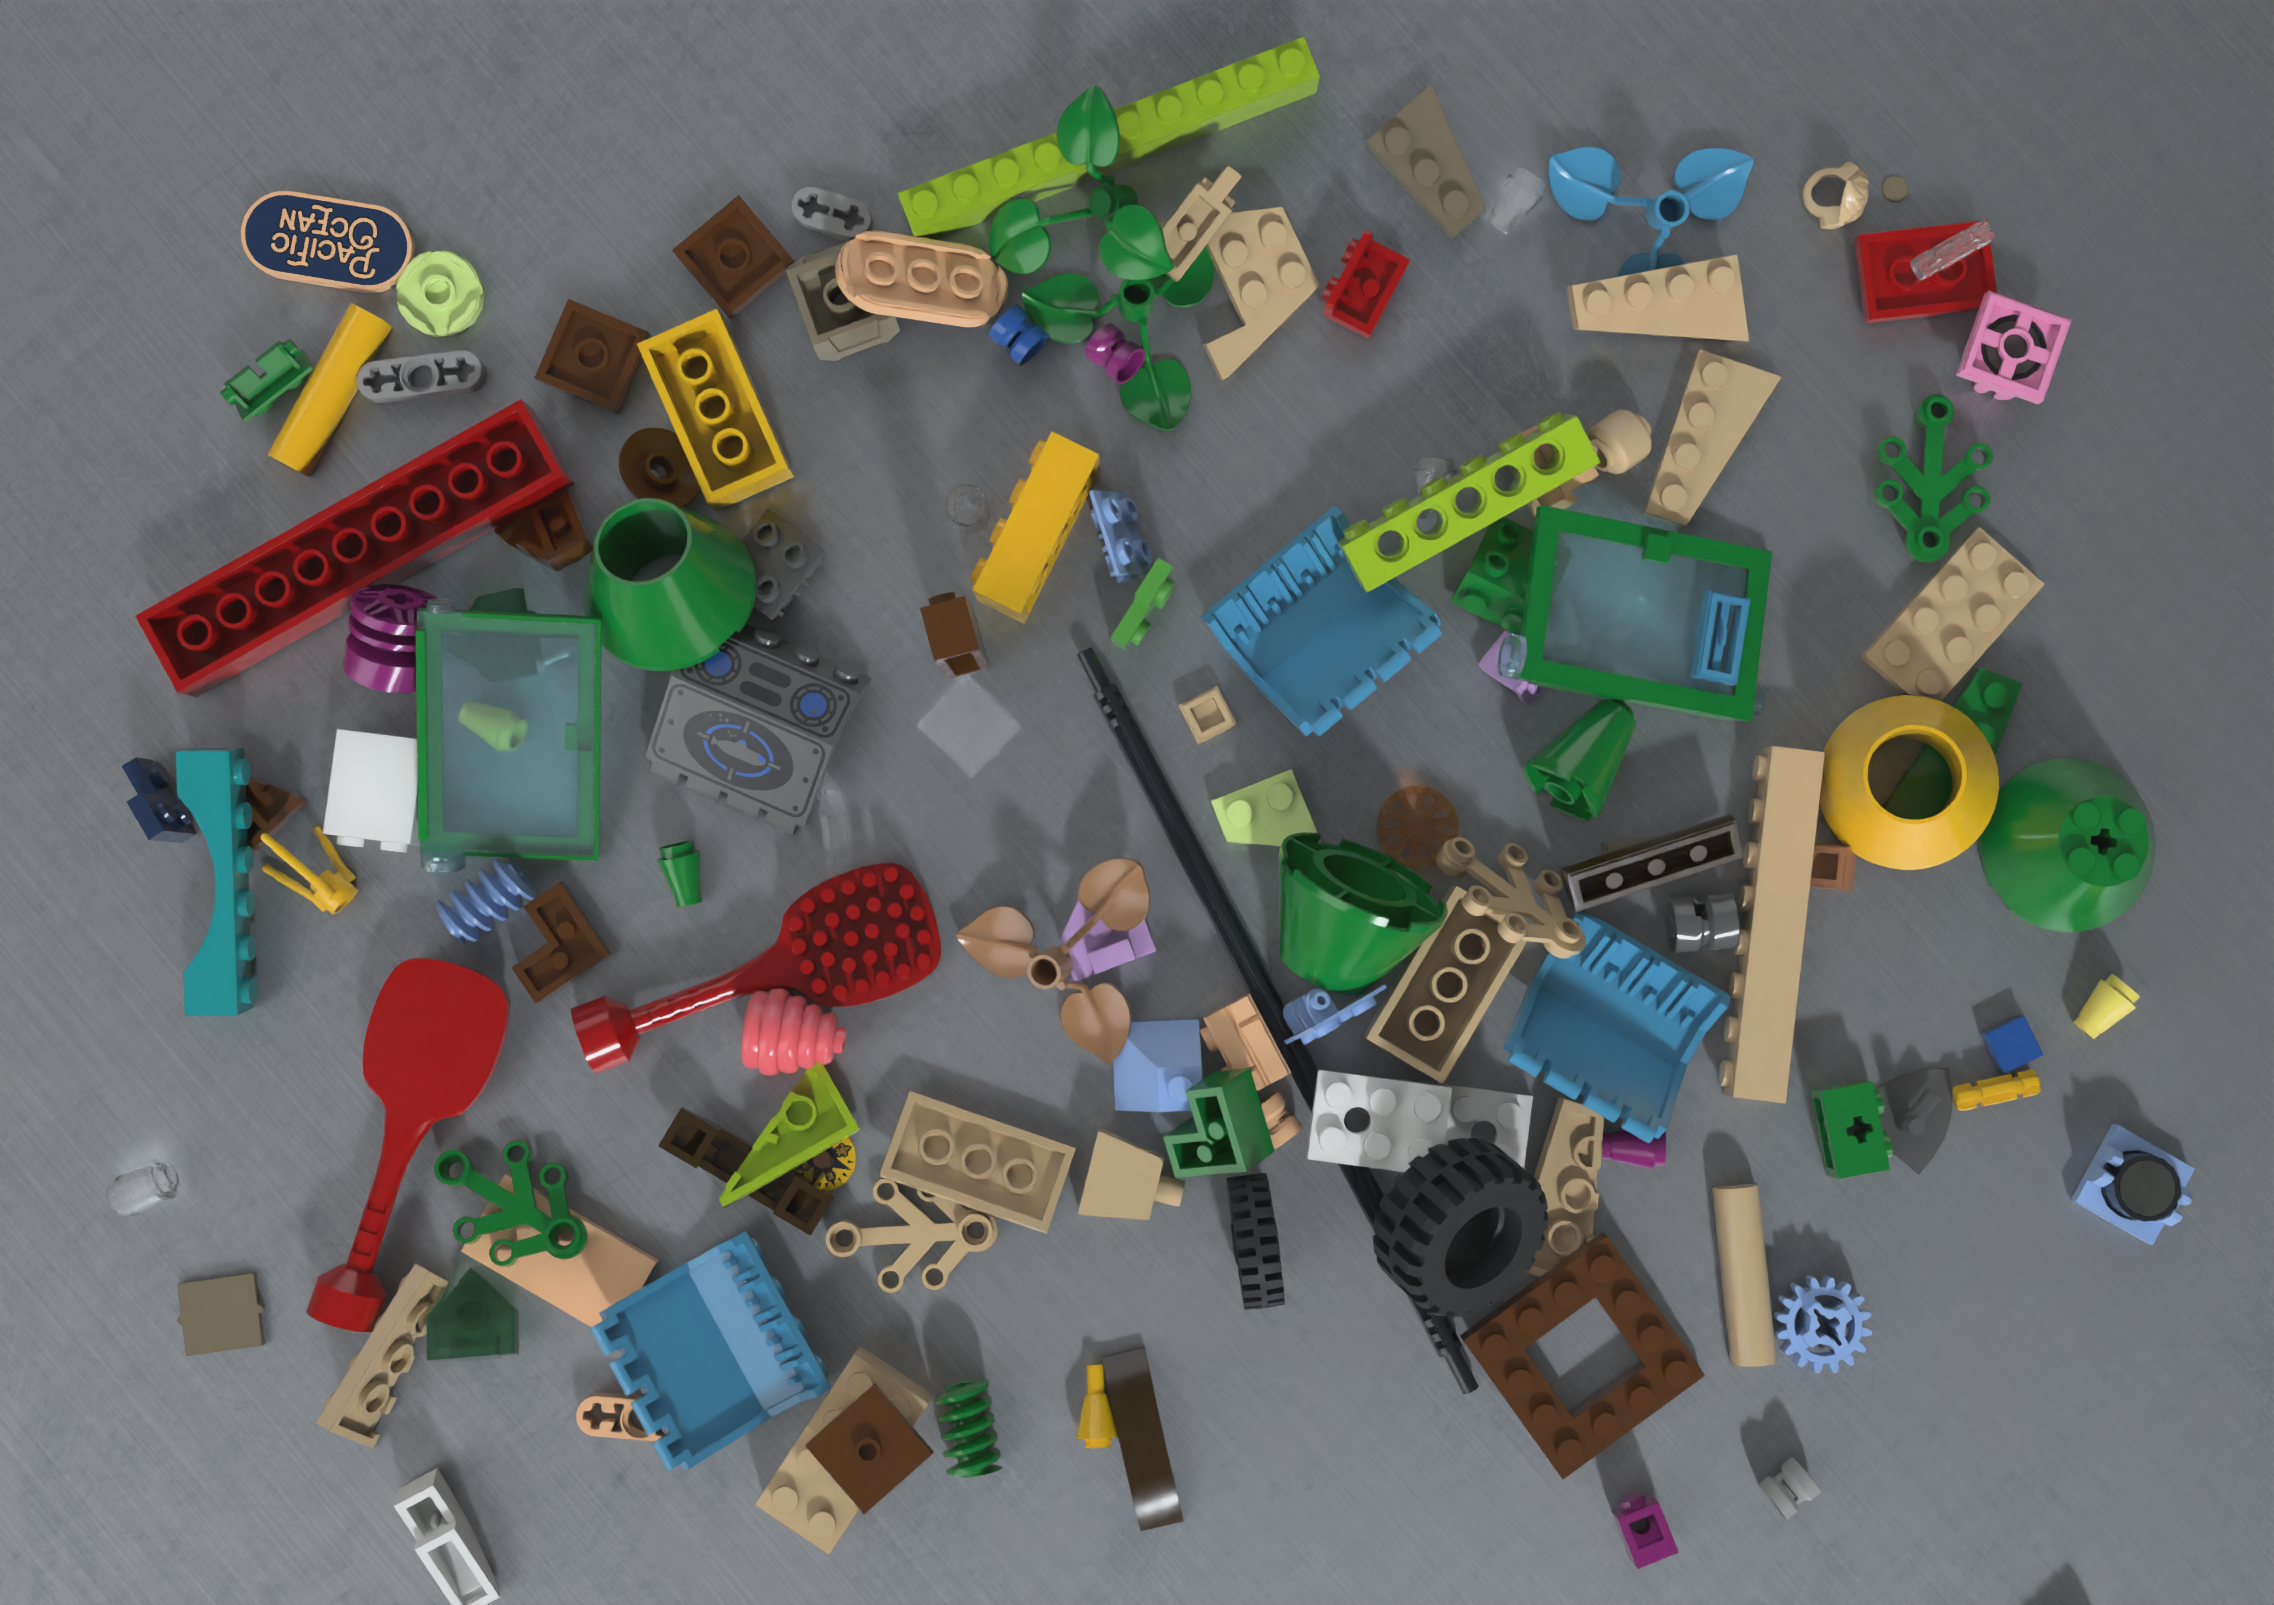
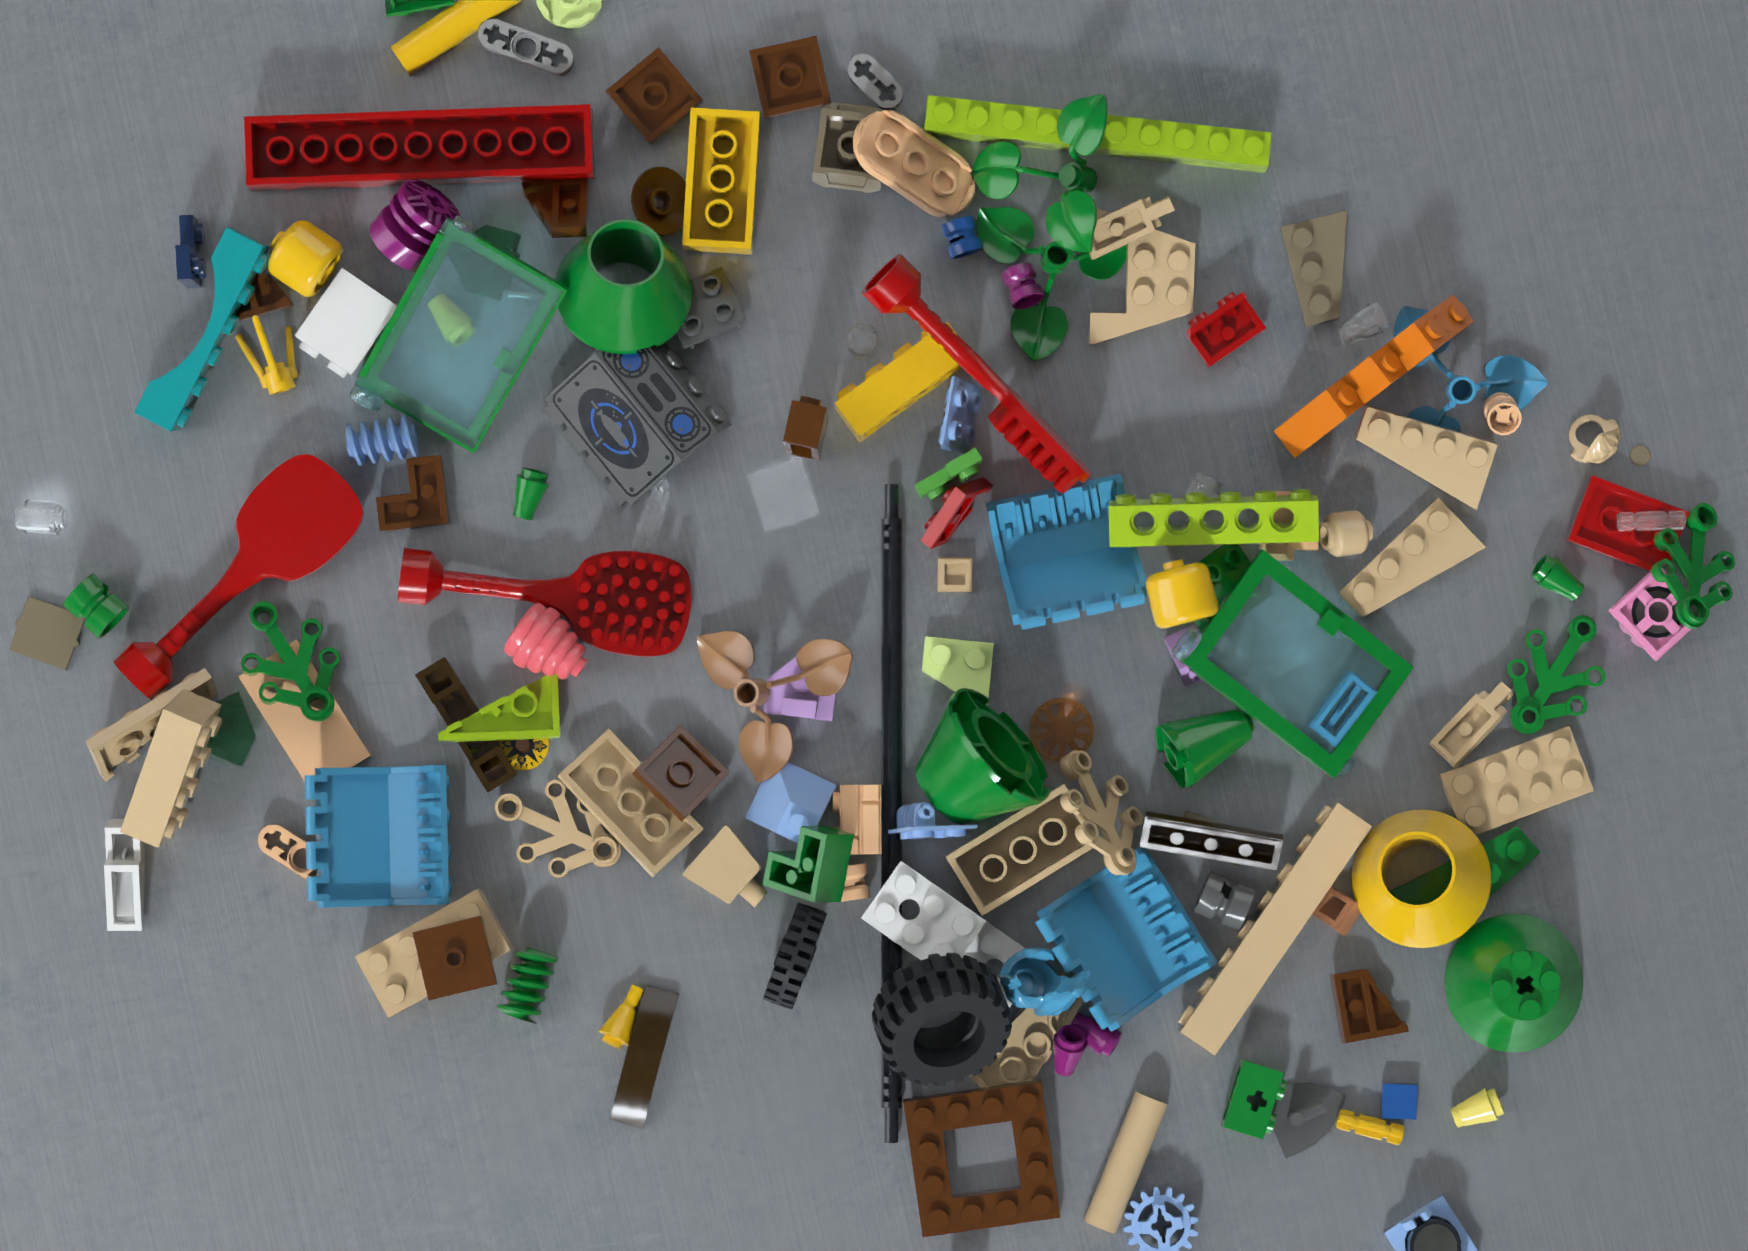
camera: 25 degrees right, 0 degrees up
none -> green wheel [63,573,130,639]
none -> tan brick [120,689,222,848]
none -> yellow head [267,220,343,297]
none -> reddish brown plate [632,724,730,822]
none -> red piece [861,254,1092,494]
none -> red wing [920,477,993,549]
none -> dark azure hair [998,947,1091,1016]
none -> magenta cone [1053,1025,1088,1076]
none -> yellow head [1145,559,1219,629]
none -> orange arch [1274,294,1474,458]
none -> reddish brown wing [1330,969,1409,1043]
none -> tan hinge [1429,681,1514,769]
none -> light nougat wheel [1483,392,1522,435]
none -> green cone [1531,554,1584,601]
none -> green plant [1651,503,1735,629]

